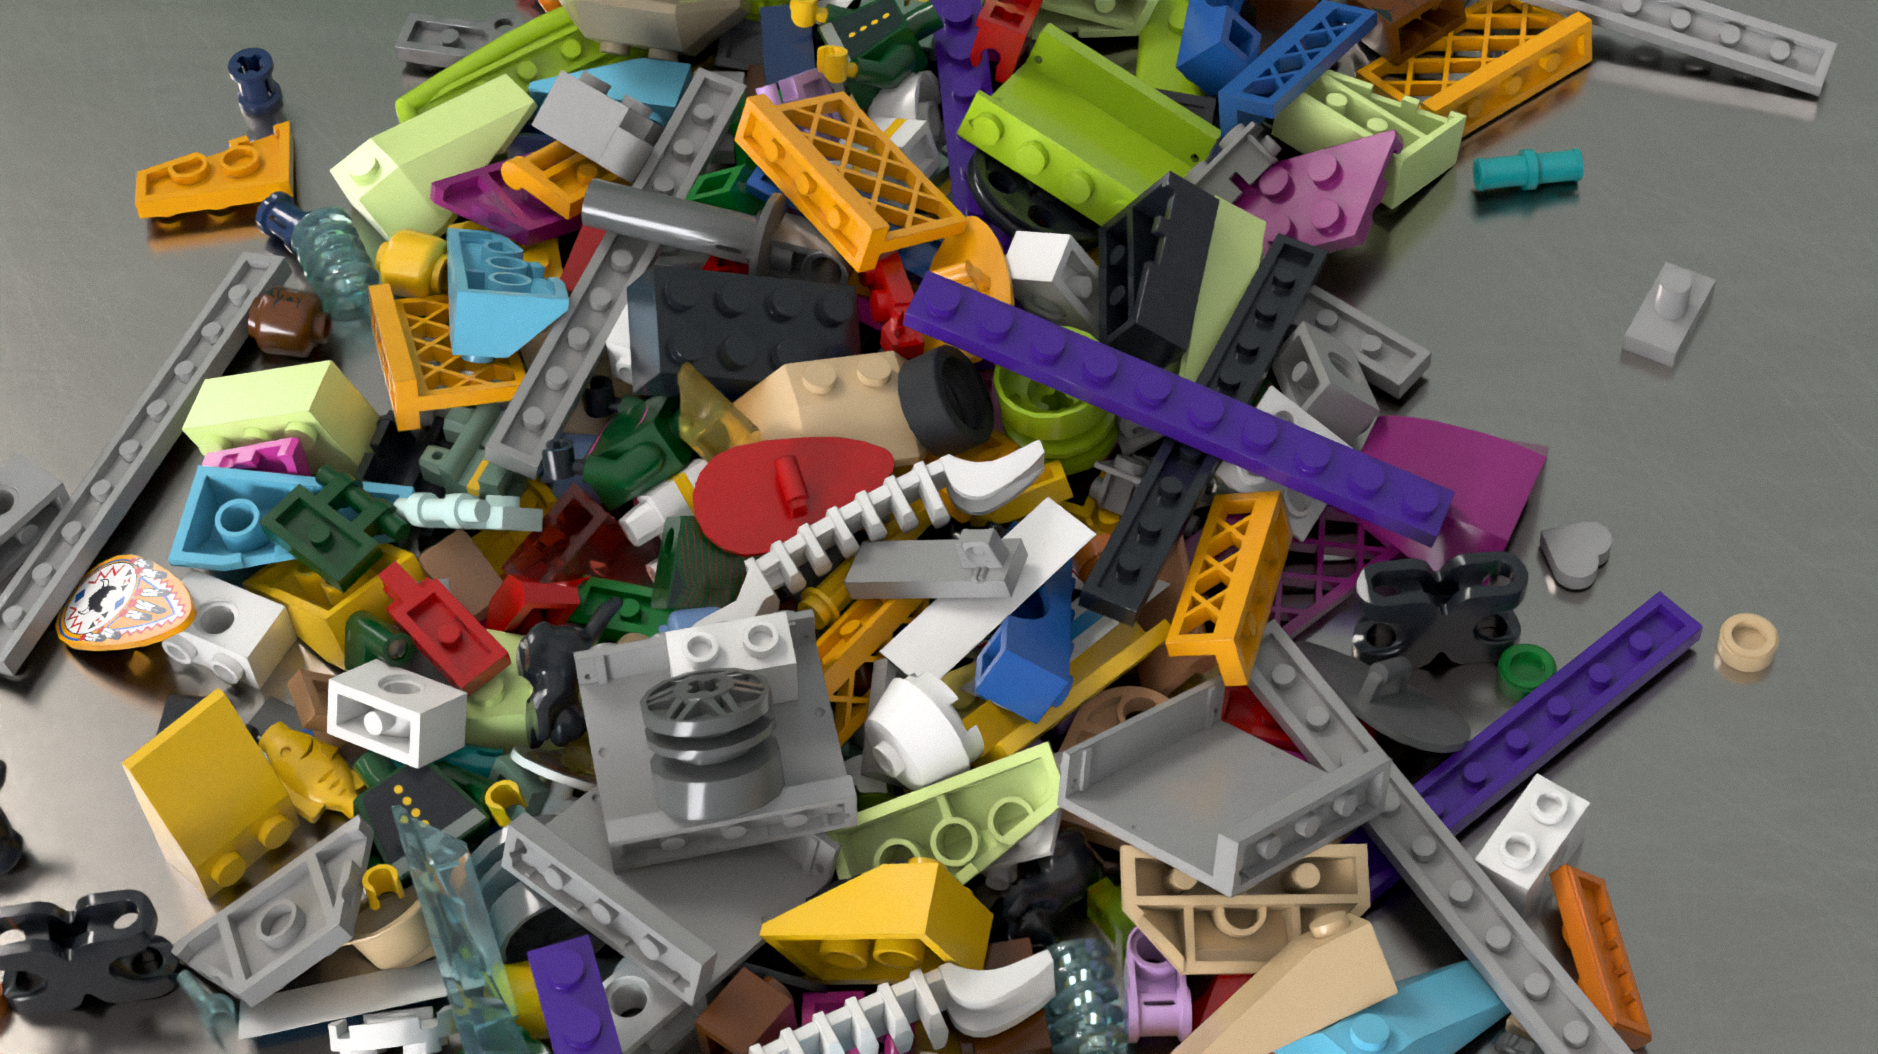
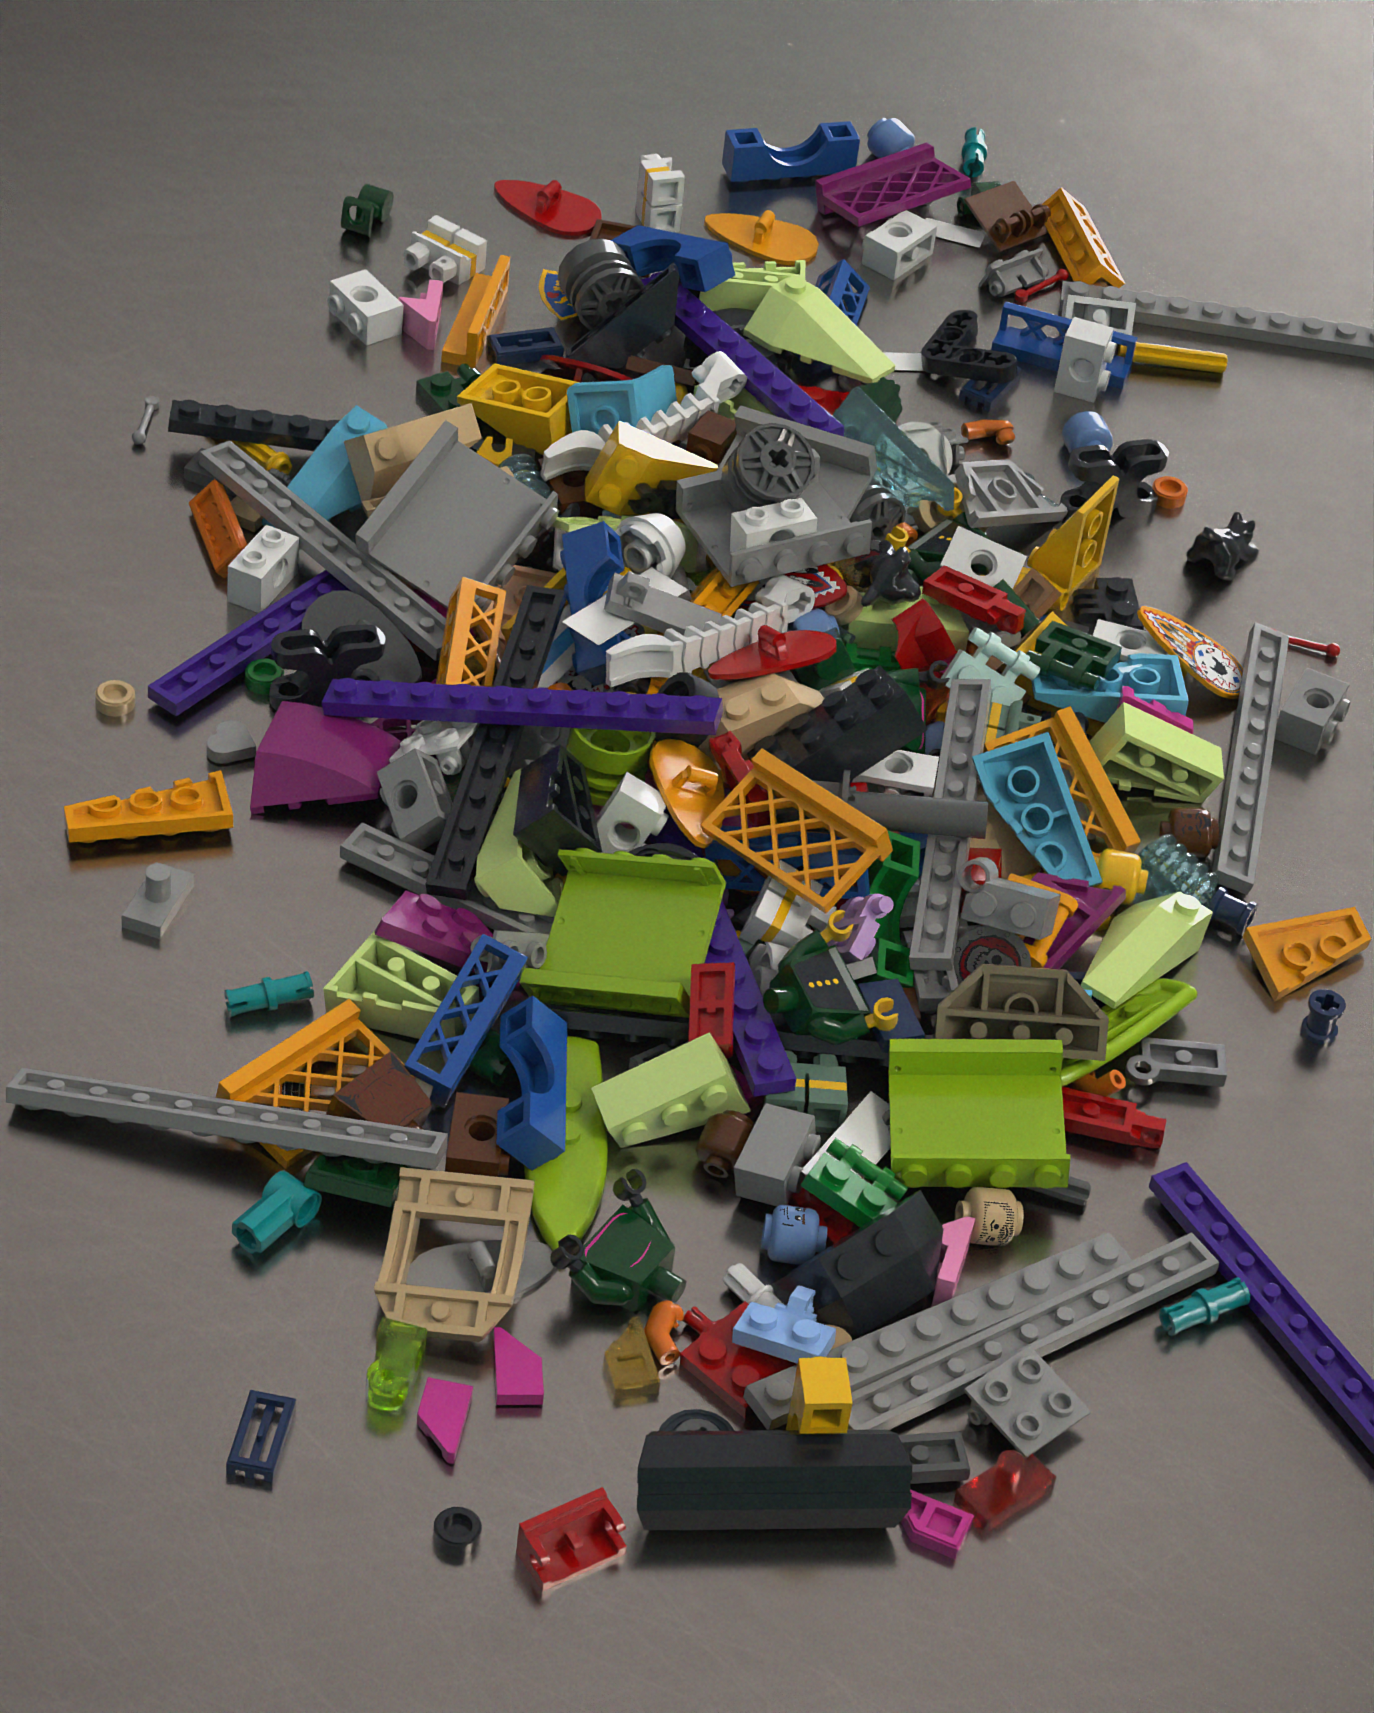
camera: 160 degrees right, 10 degrees down
clear yellow tile [677,362,762,463] -> none
none -> light orange wing [64,770,233,843]

